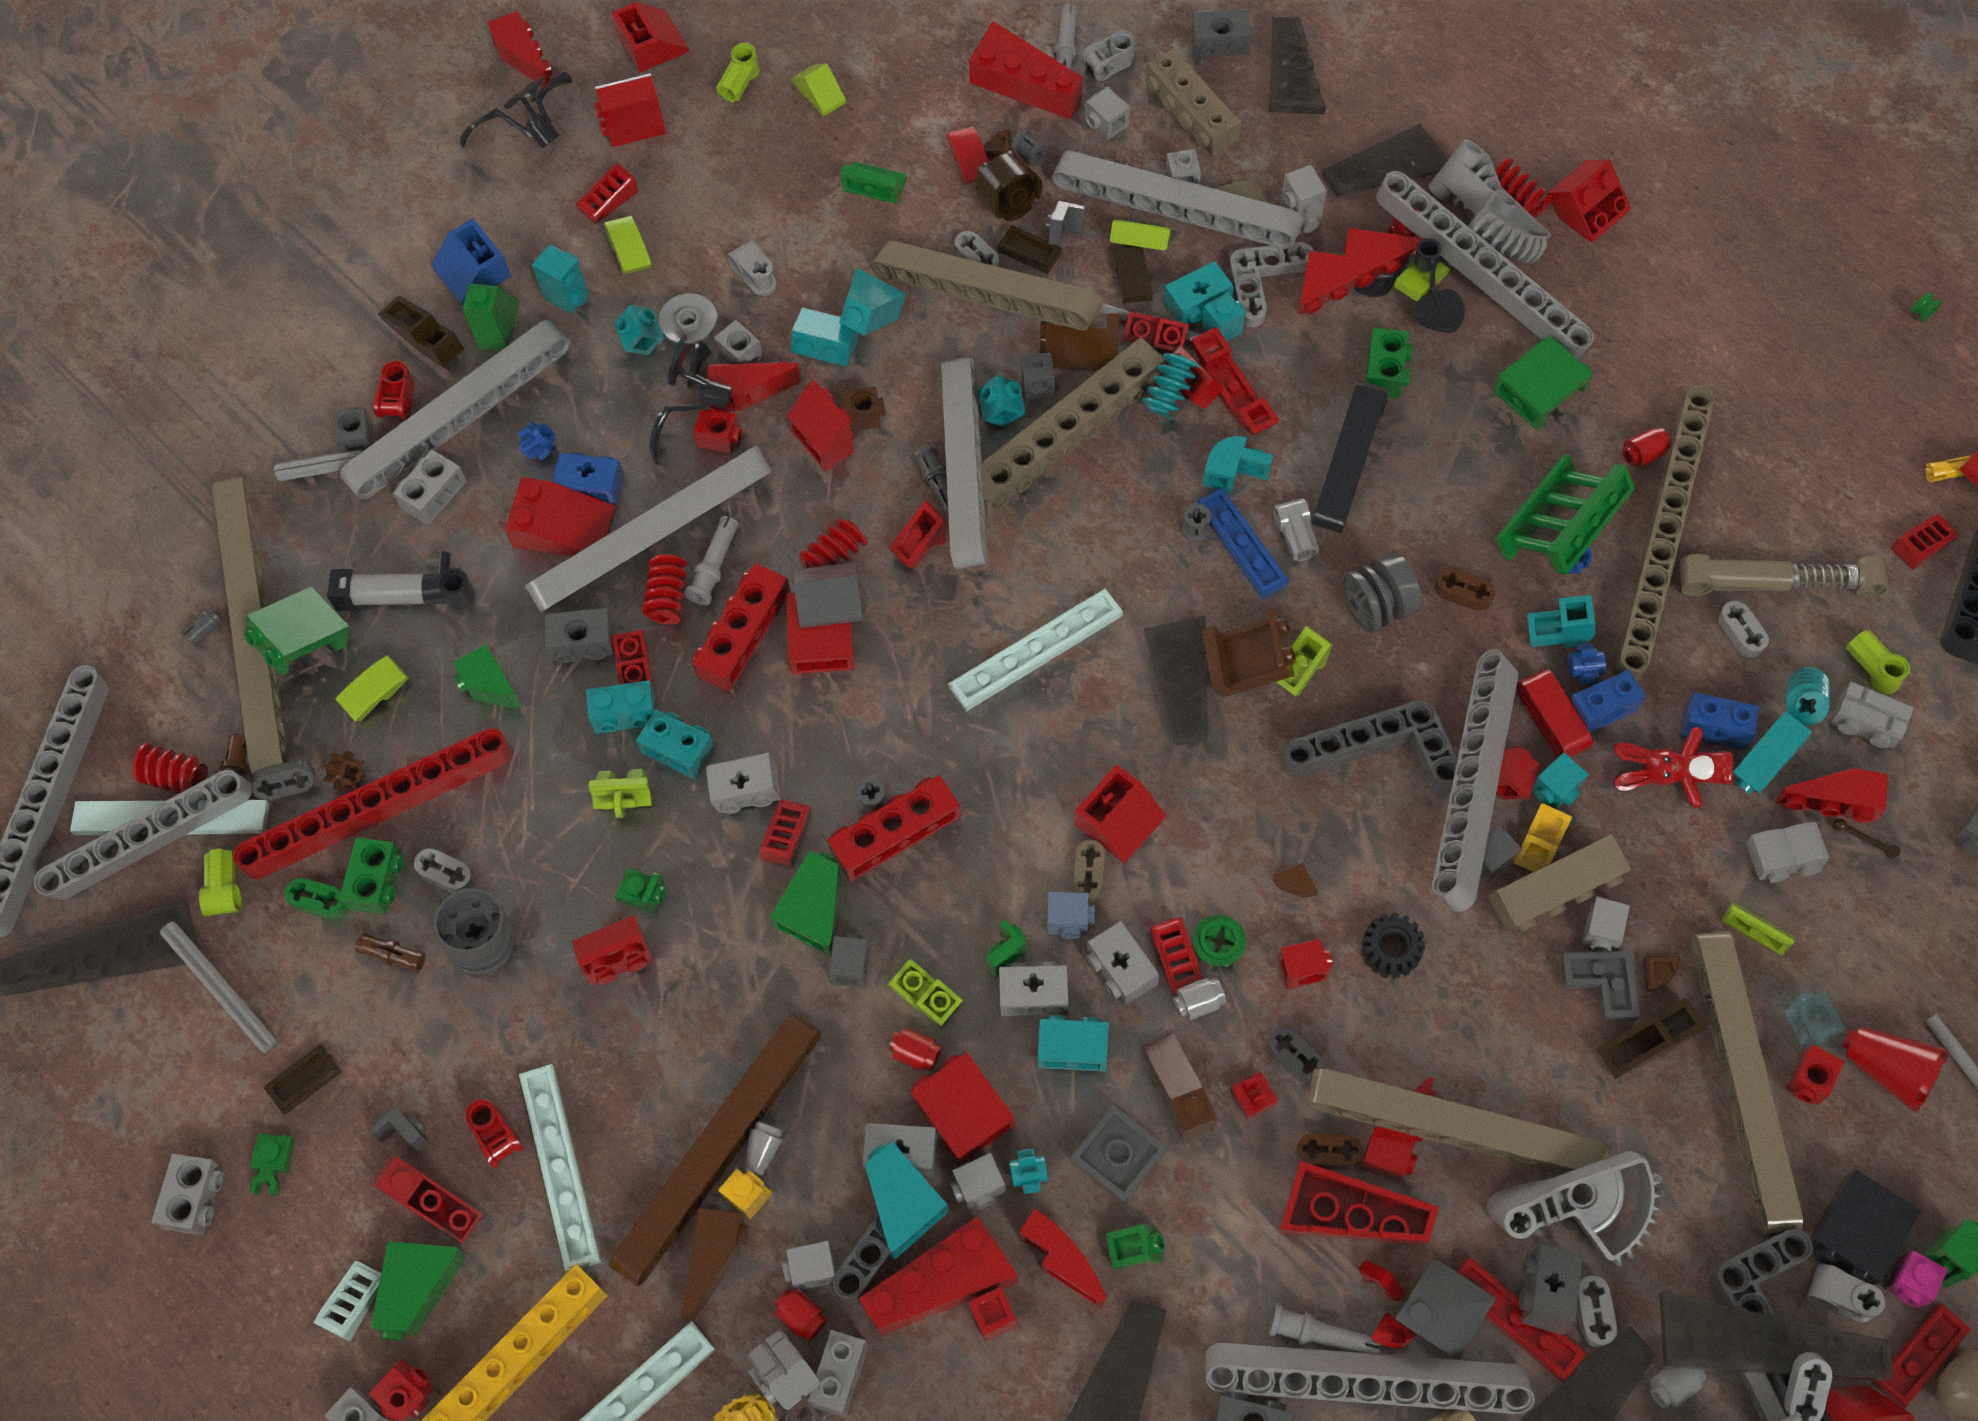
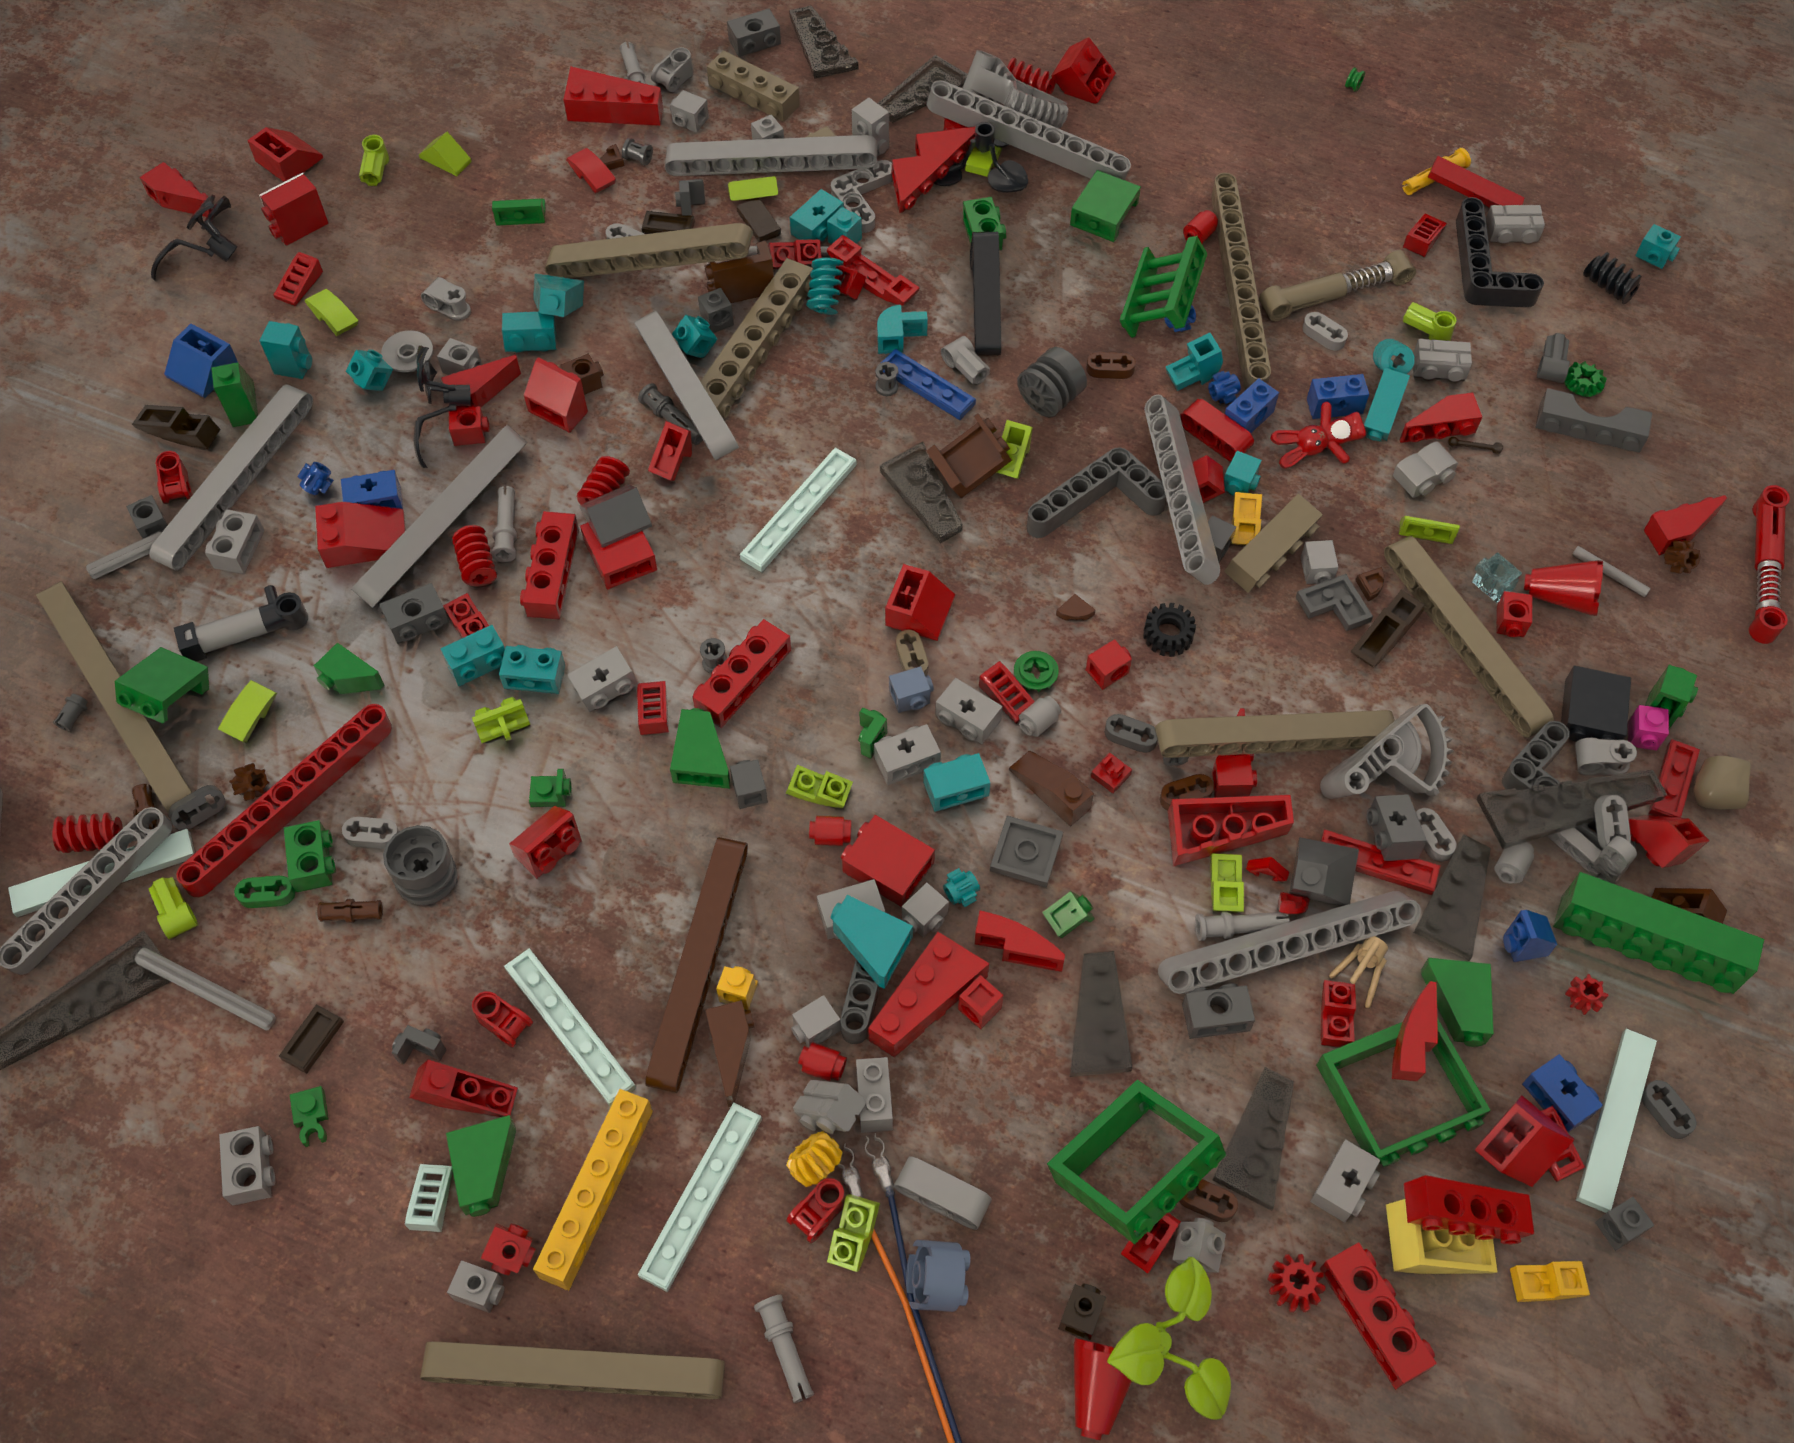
camera: 25 degrees left, 5 degrees down
light grey cone [743,1121,783,1176] -> none
dark brown brick [976,150,1043,222] -> none
none -> lime slope [1210,854,1244,913]

